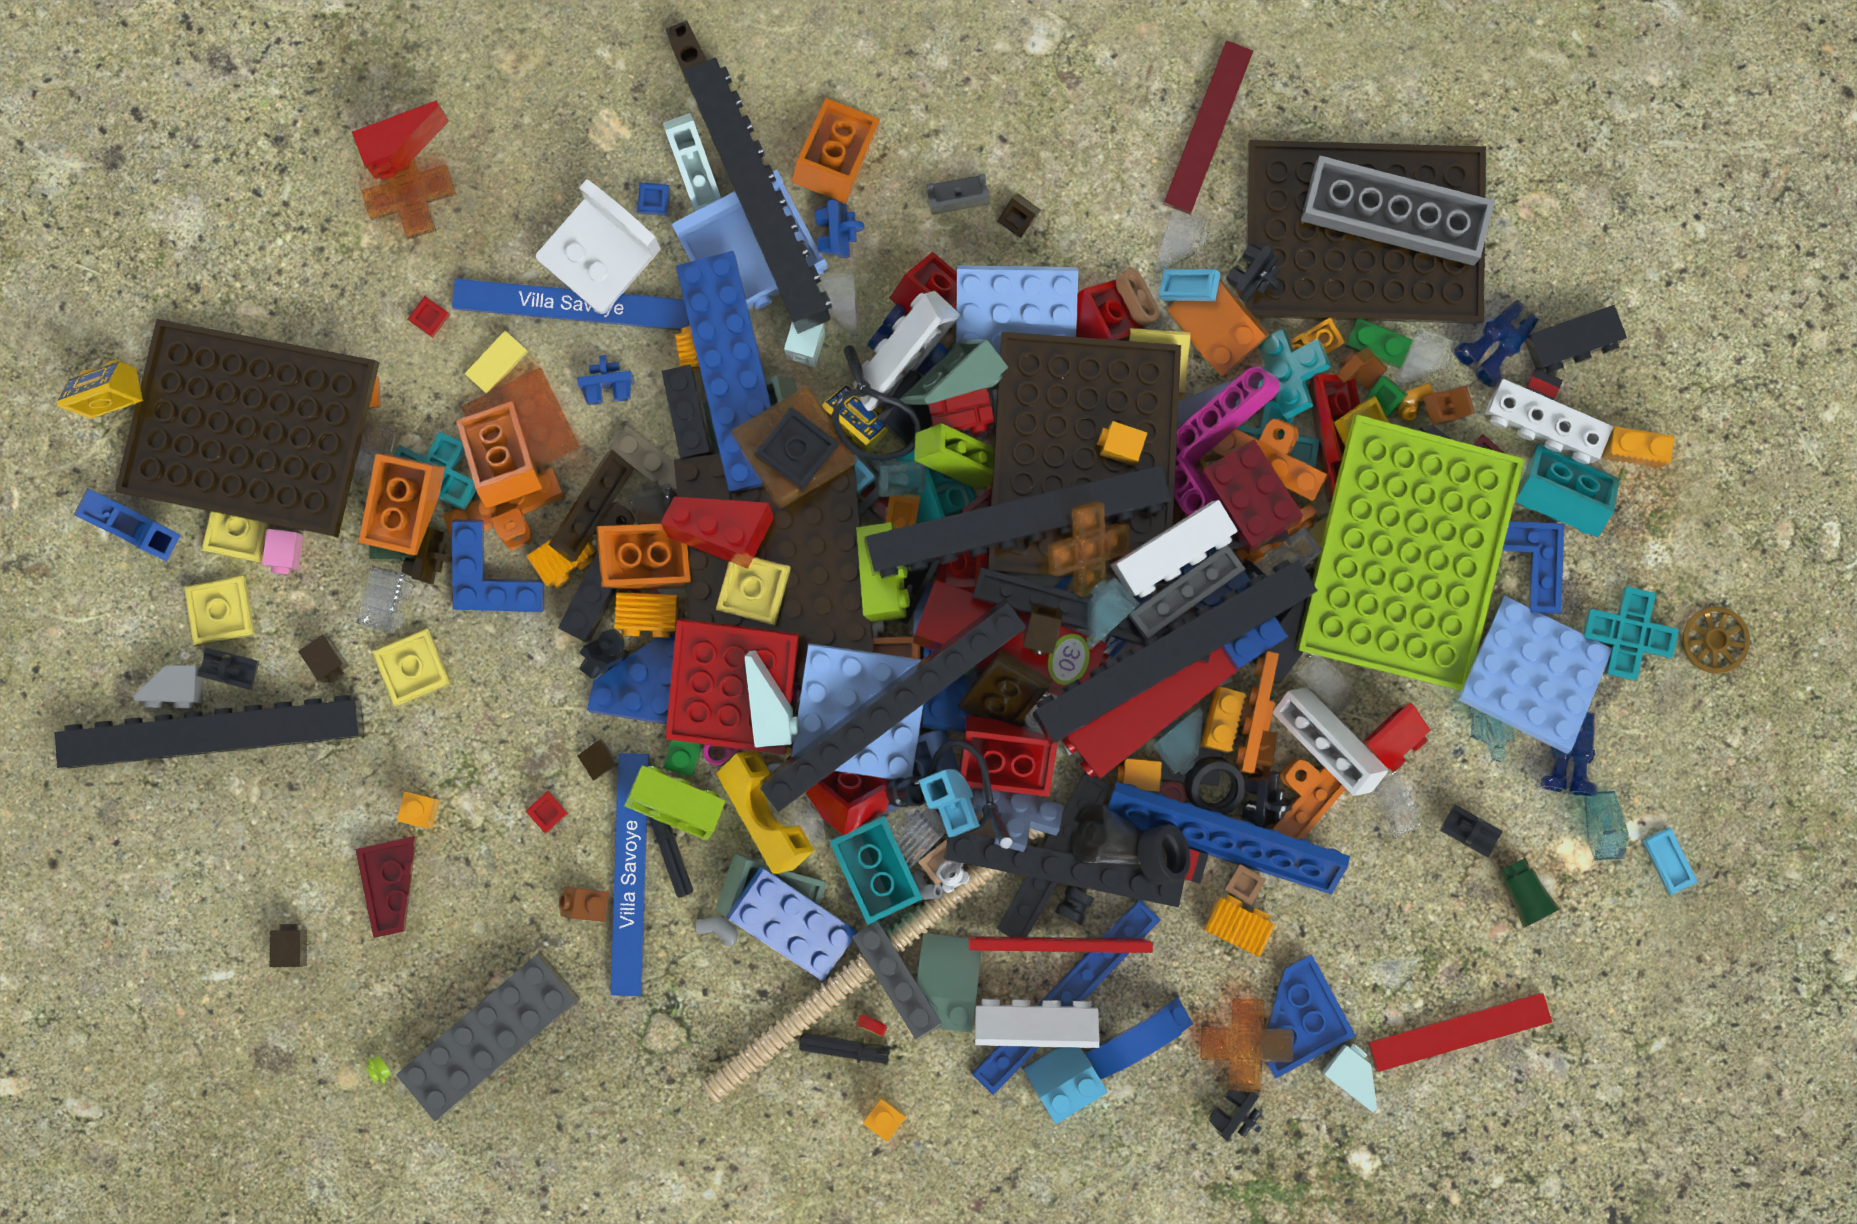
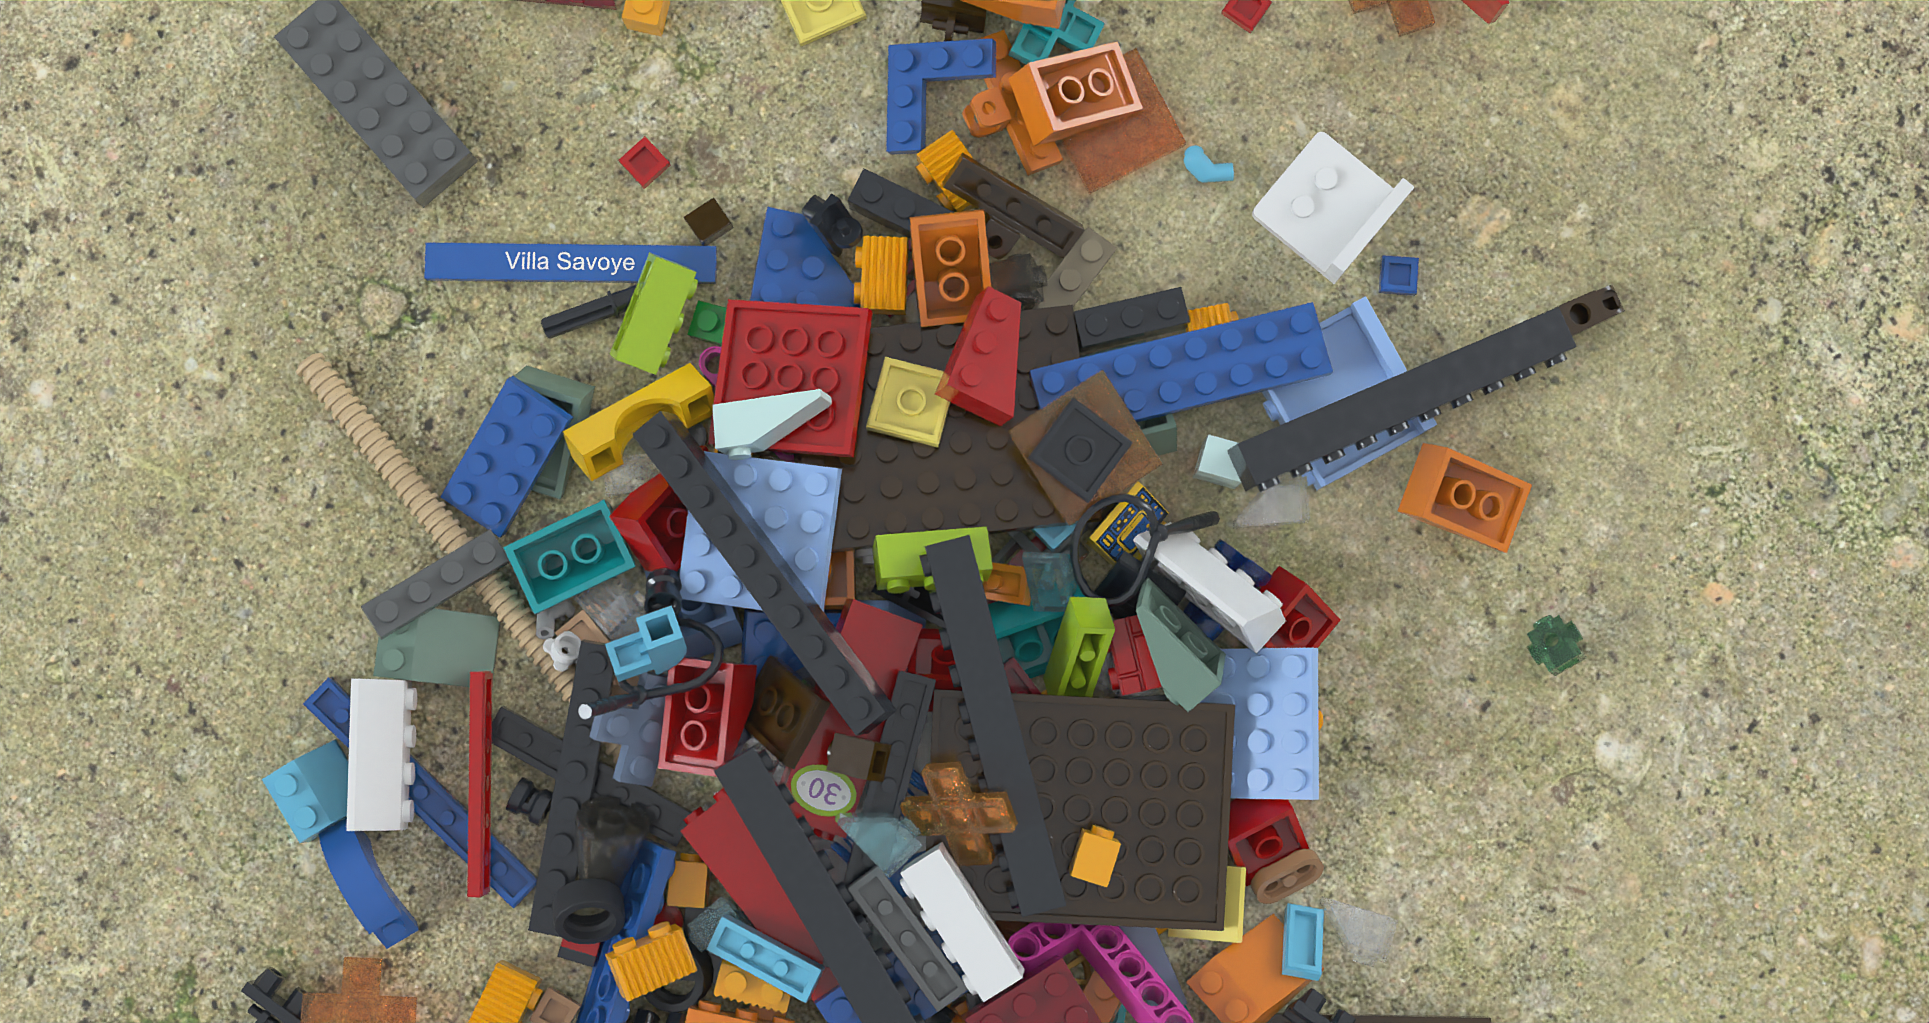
camera: 90 degrees right, 0 degrees up
blue tile [452,279,689,331] -> none
light yellow tile [465,331,528,395] -> none
dark orange bracket [559,886,609,922] -> none
blue hips [577,355,635,405] -> none
light aqua slope [663,113,721,212] -> none
light grey arm [695,916,738,946] -> none
black axle [799,1033,890,1065] -> none
blue hips [815,199,864,258] -> none
red tile [856,1014,888,1037] -> none
light orange brick [863,1096,906,1142] -> none
dark grey hinge [926,174,990,215] -> none
dark brown slope [997,194,1041,238] -> none
dark red tile [1163,40,1254,215] -> none
none -> light orange brick [605,922,697,1001]
none -> medium azure plate [706,914,825,1003]
none -> medium azure arm [1183,145,1234,183]
none -> clear green brick [1527,615,1587,676]

